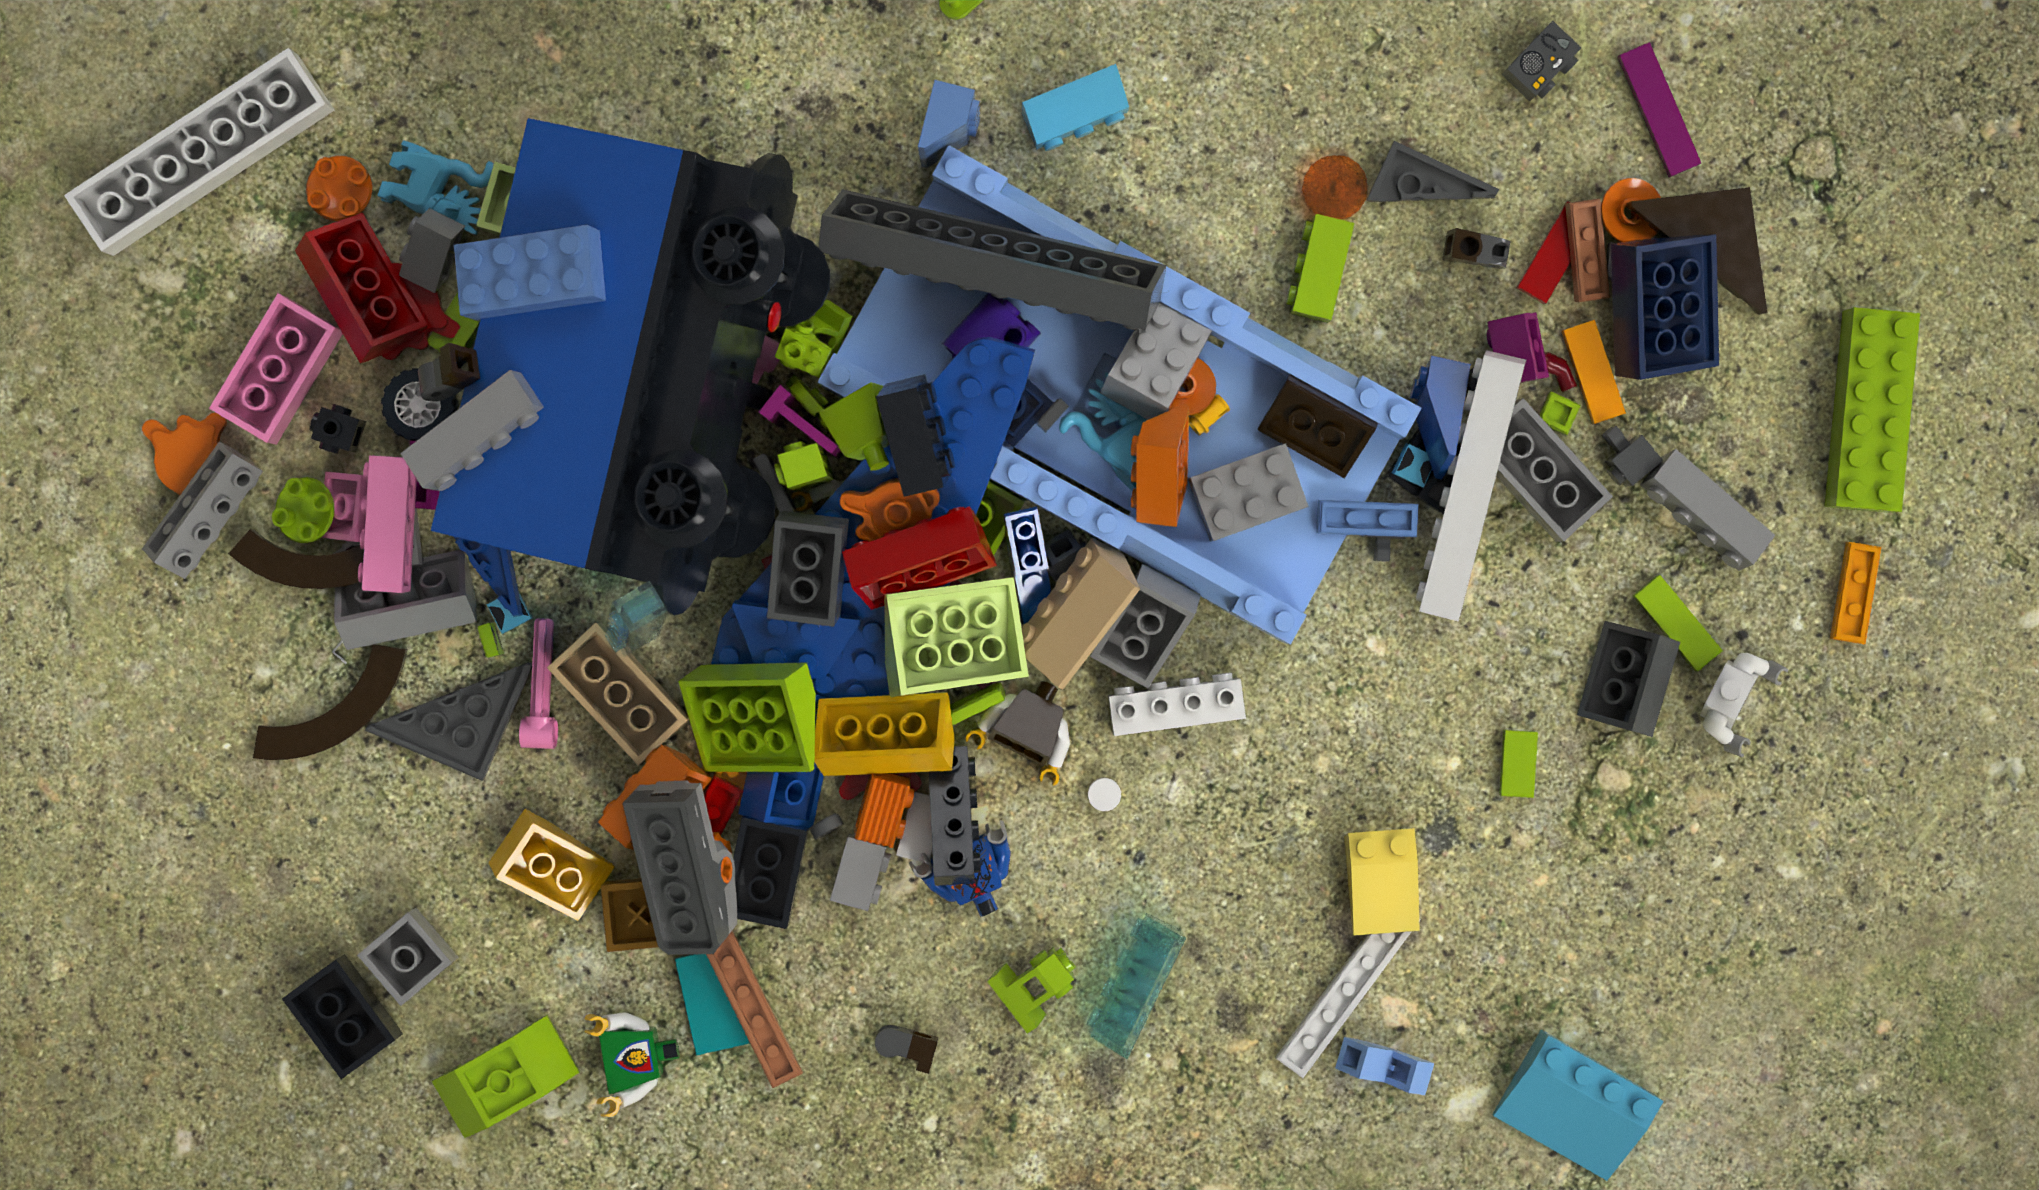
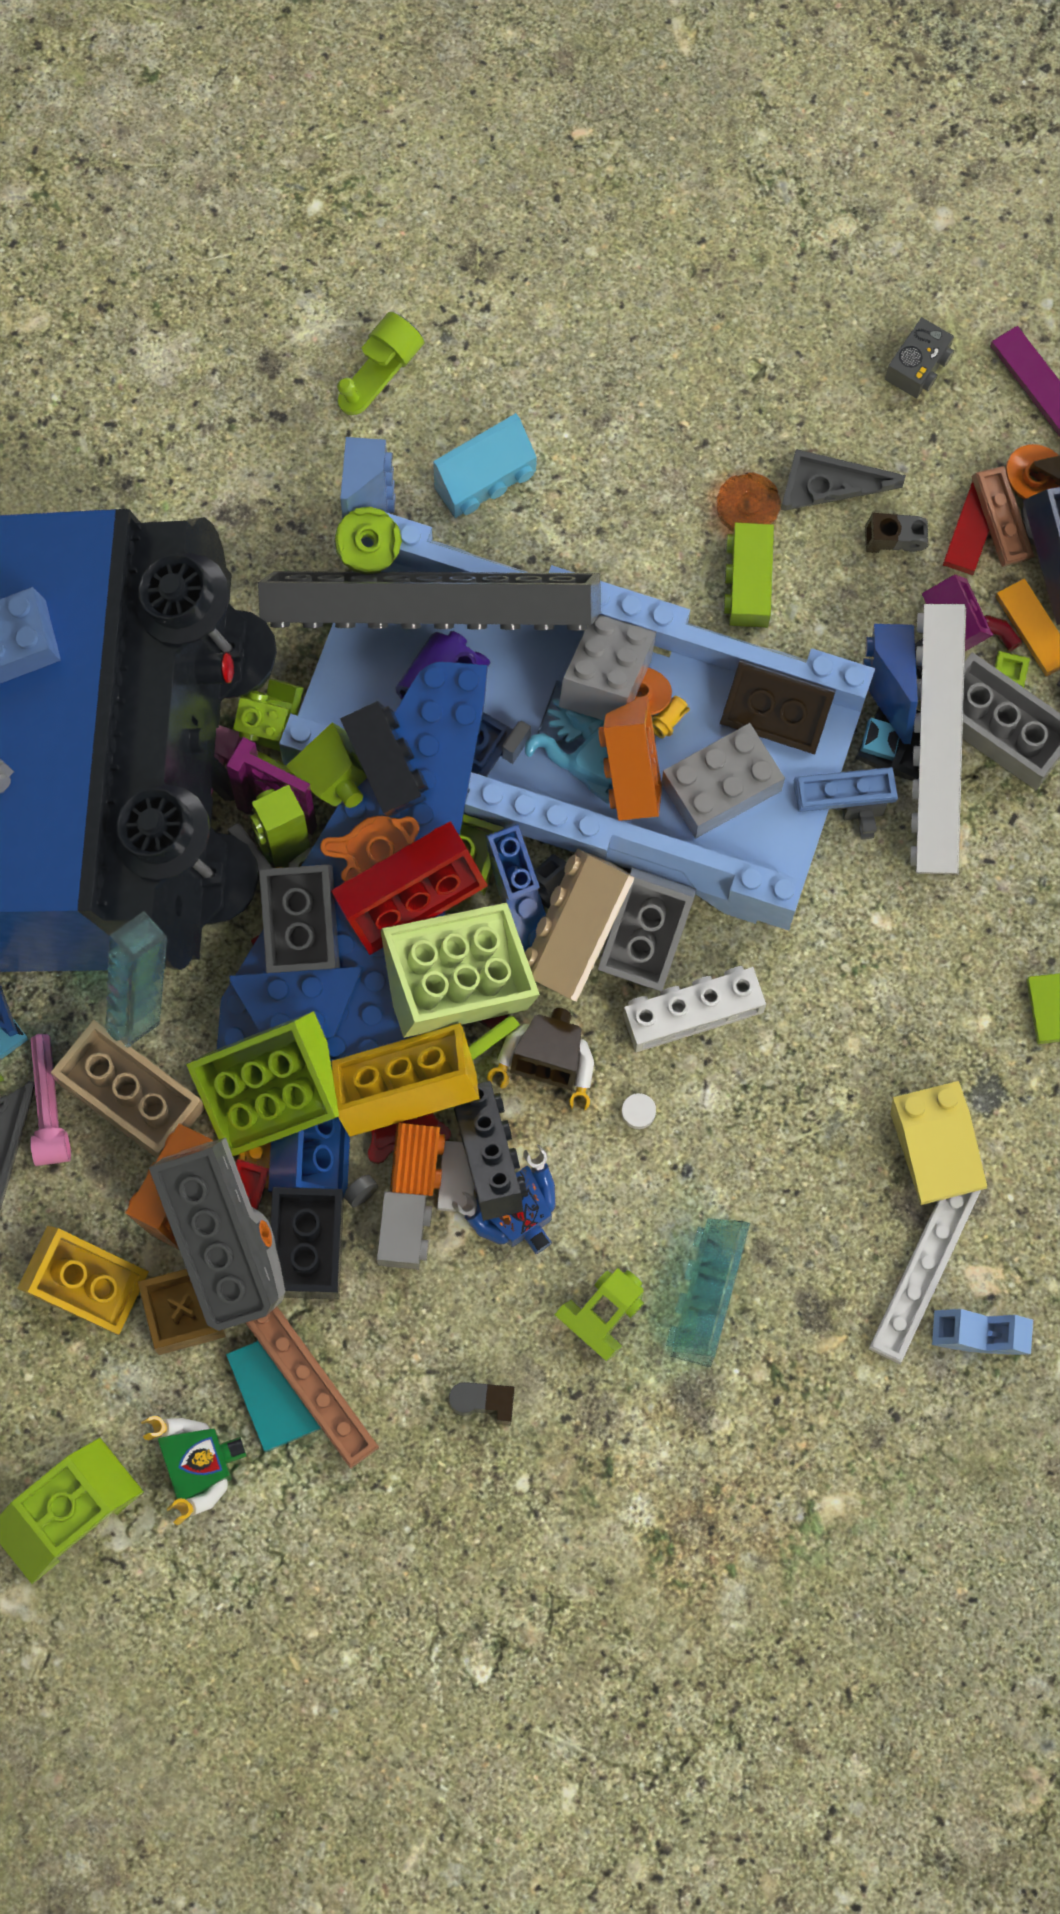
camera: 15 degrees left, 15 degrees down
none -> lime plate [334,507,402,575]

